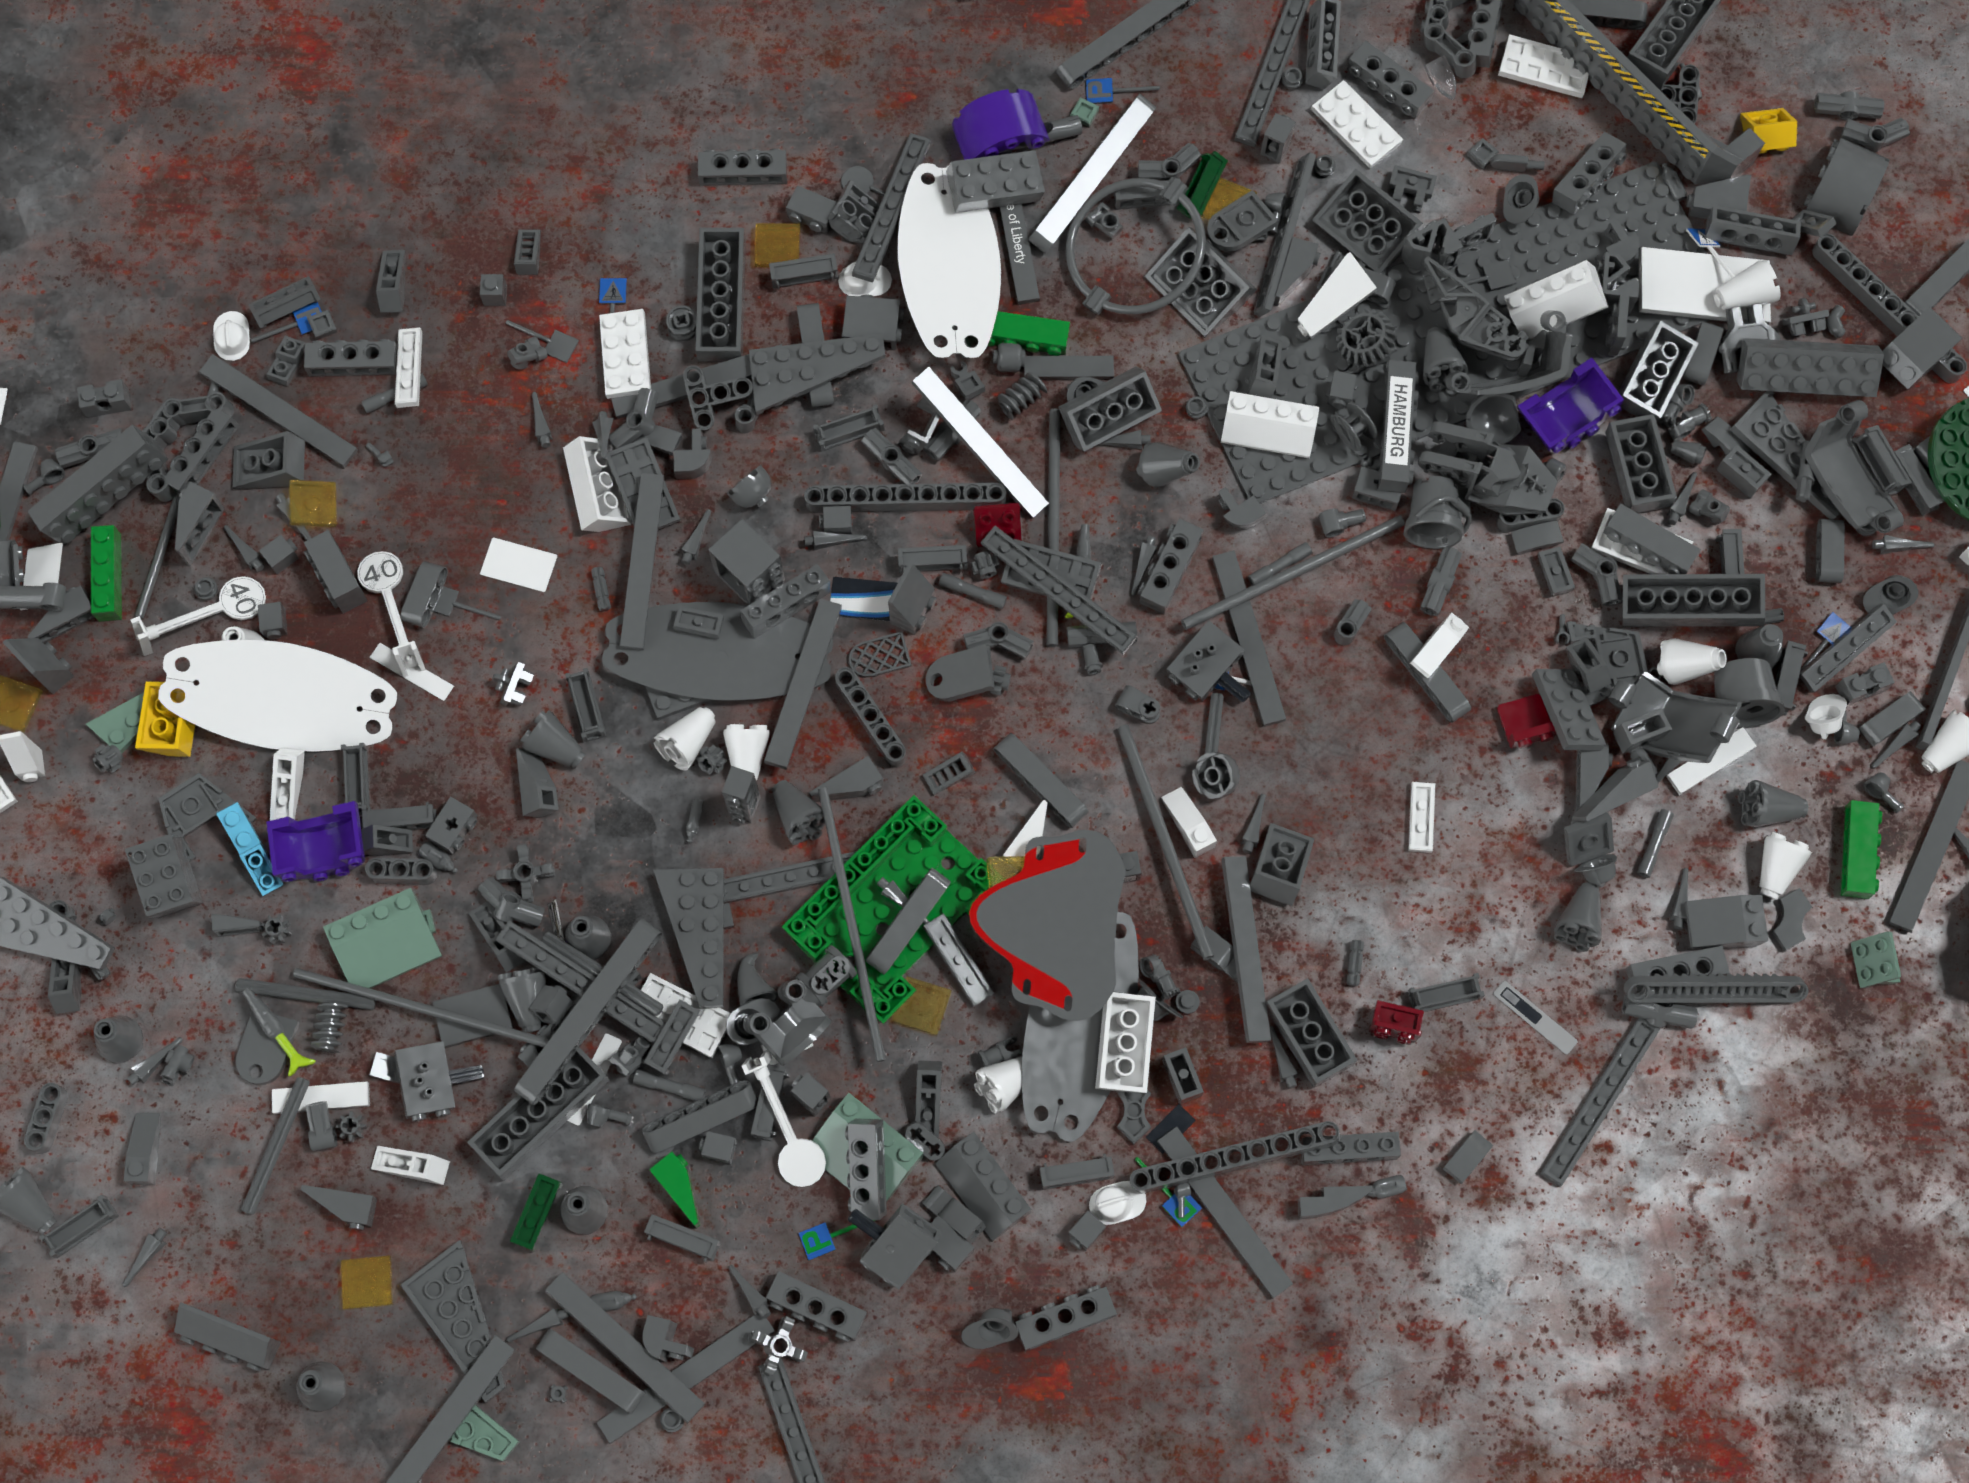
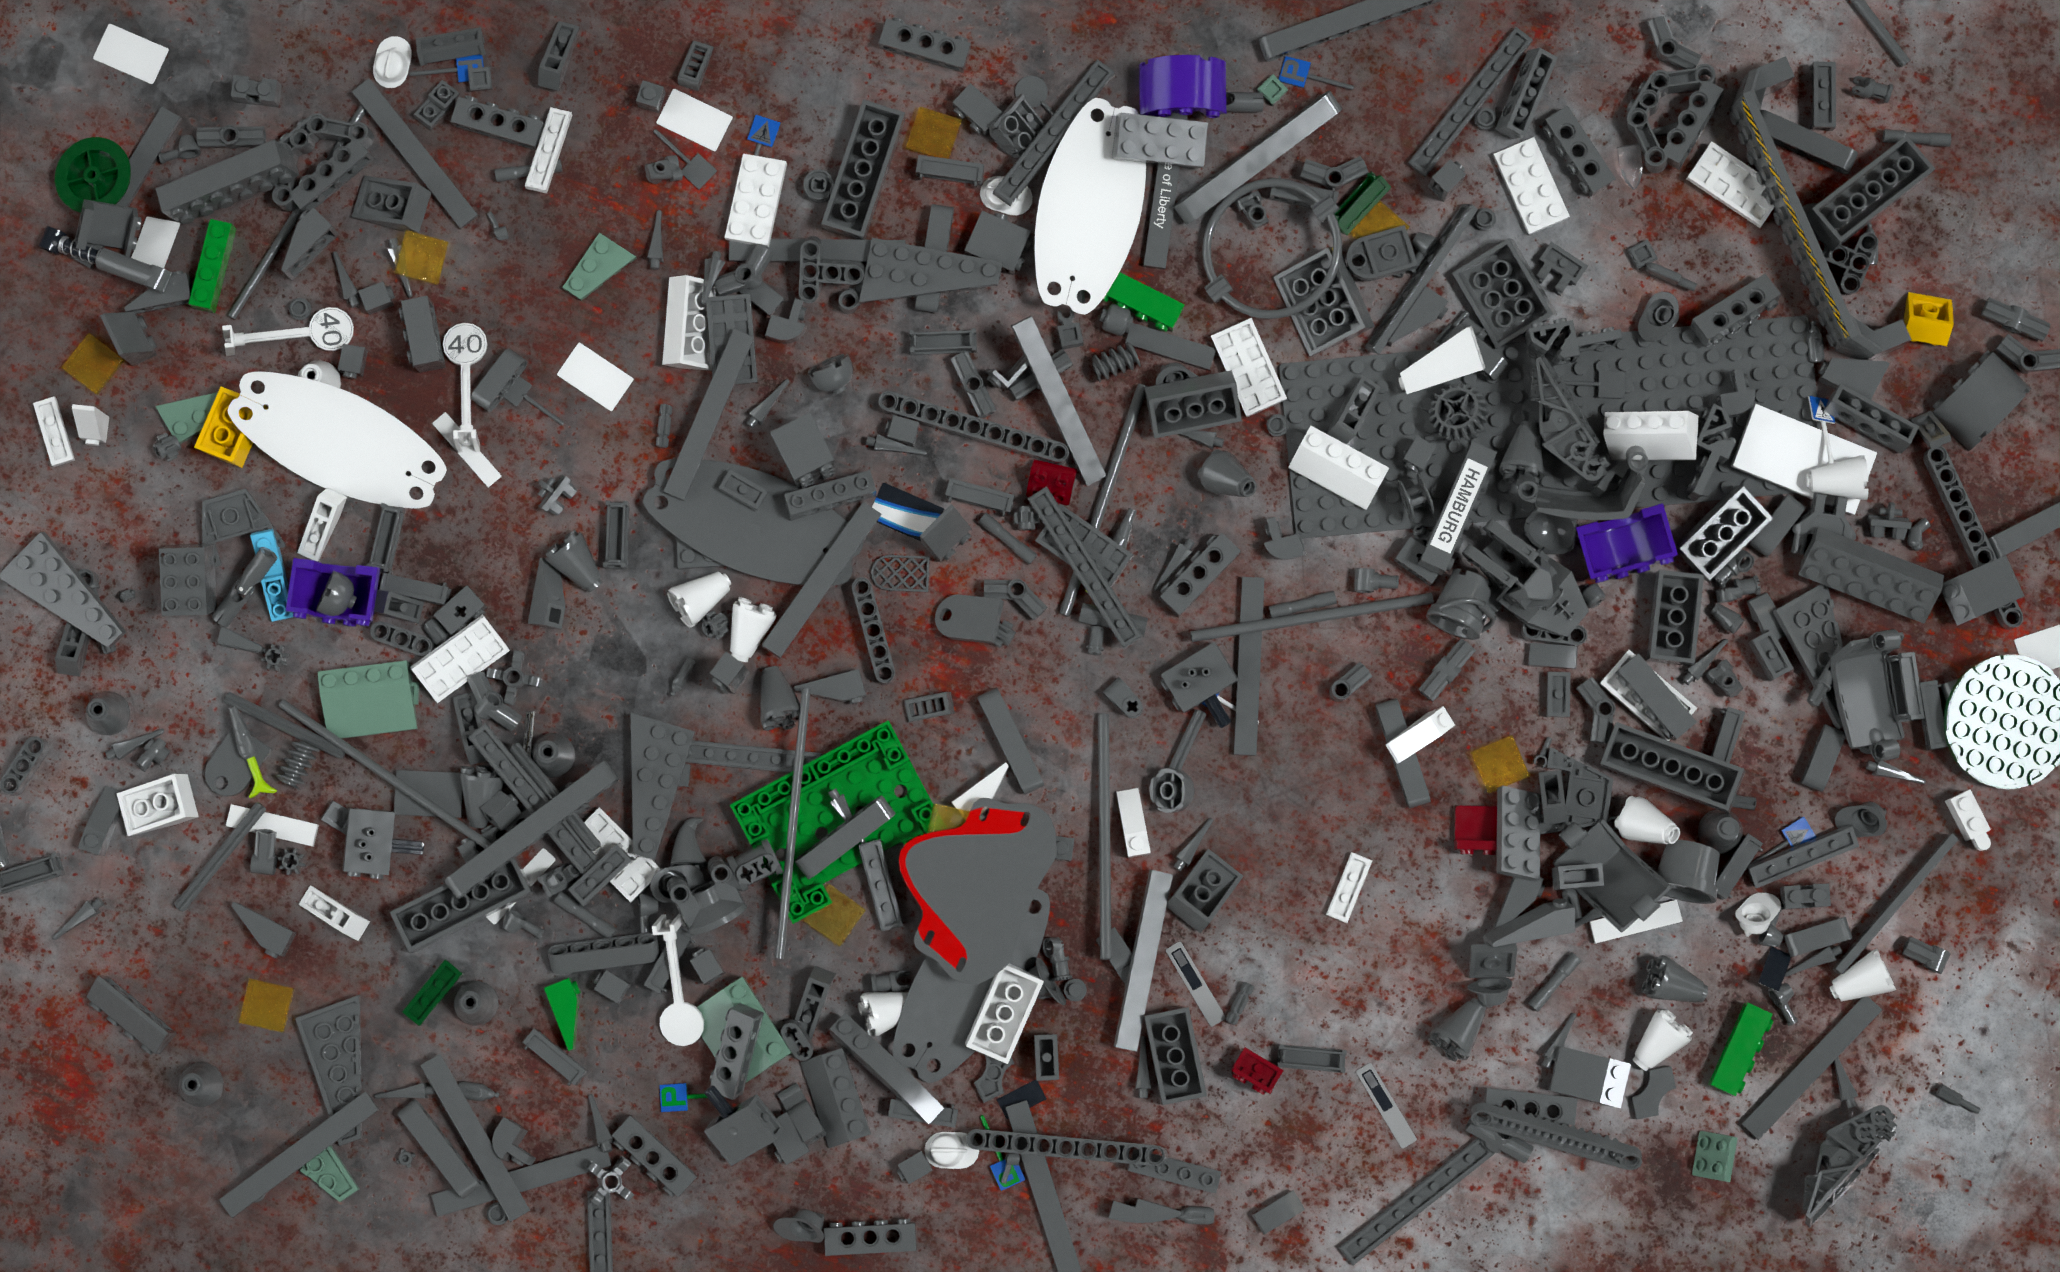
camera: 20 degrees right, 10 degrees up
none -> white slope [117,774,199,836]
none -> dark grey piece [212,547,278,627]
none -> dark grey cylinder [316,570,357,616]
none -> white plate [410,614,510,703]
none -> sand green wing [563,233,637,301]
none -> white sticker [656,89,733,151]
none -> dark grey slope [830,1013,944,1125]
none -> light grey sticker [1166,942,1226,1027]
none -> white plate [1211,318,1287,417]
none -> clear yellow tile [1471,735,1530,794]
none -> black sticker [1758,947,1791,992]

